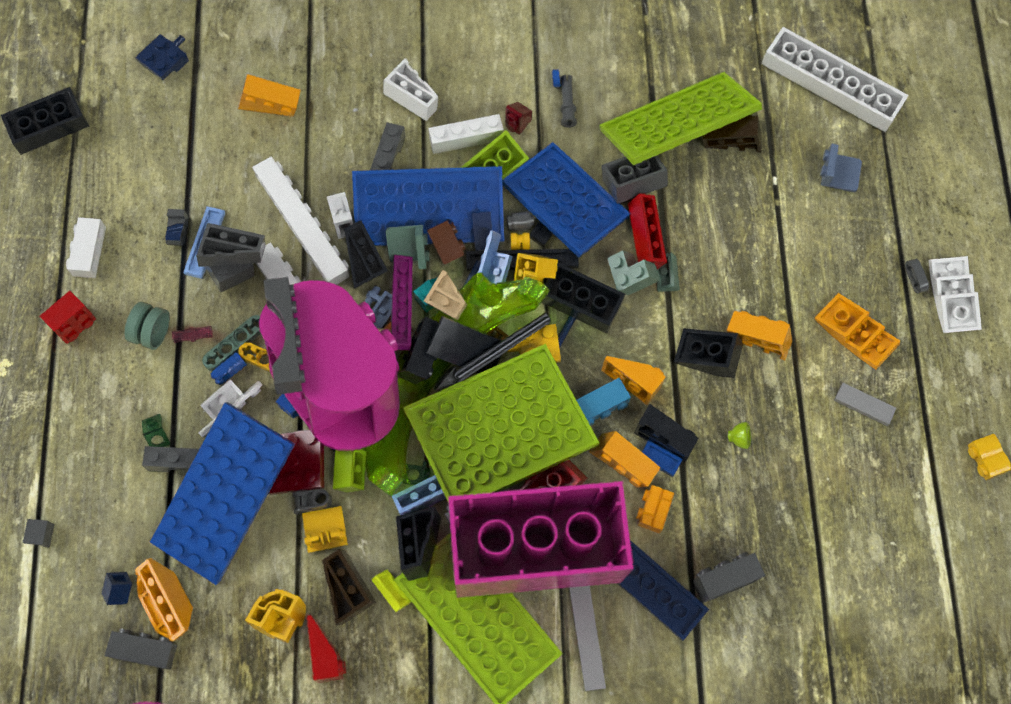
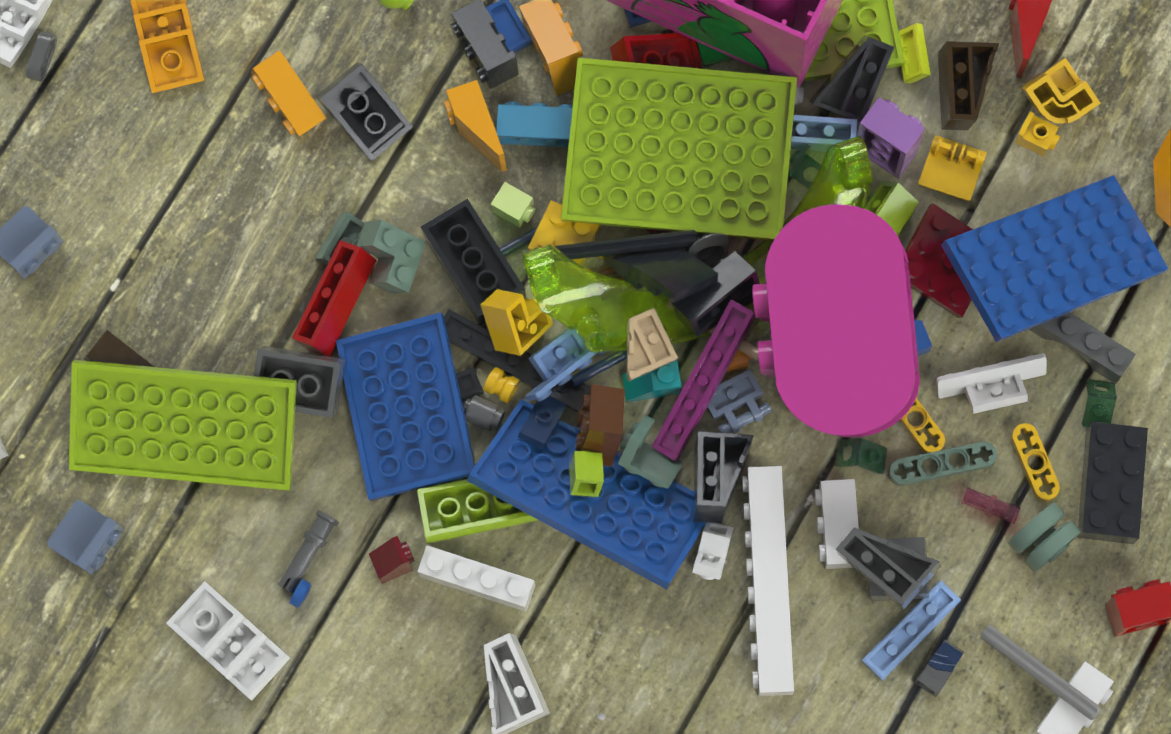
camera: 140 degrees left, 5 degrees up
blue hinge [210,352,247,385] -> none
dark grey arch [263,277,305,395] -> none
dark grey piece [292,489,332,514] -> none
dark grey arch [370,122,406,170] -> none
none -> sand blue bracket [47,500,123,575]
none -> white slope [166,581,290,701]
none -> yellowish green brick [491,182,535,228]
none -> lime brick [569,451,604,497]
none -> medium lavender brick [855,98,925,179]
none -> light grey axle [981,625,1101,720]
none -> yellow beam [1011,423,1060,502]
none -> yellow brick [1015,111,1061,157]
none -> black brick [1077,421,1148,544]

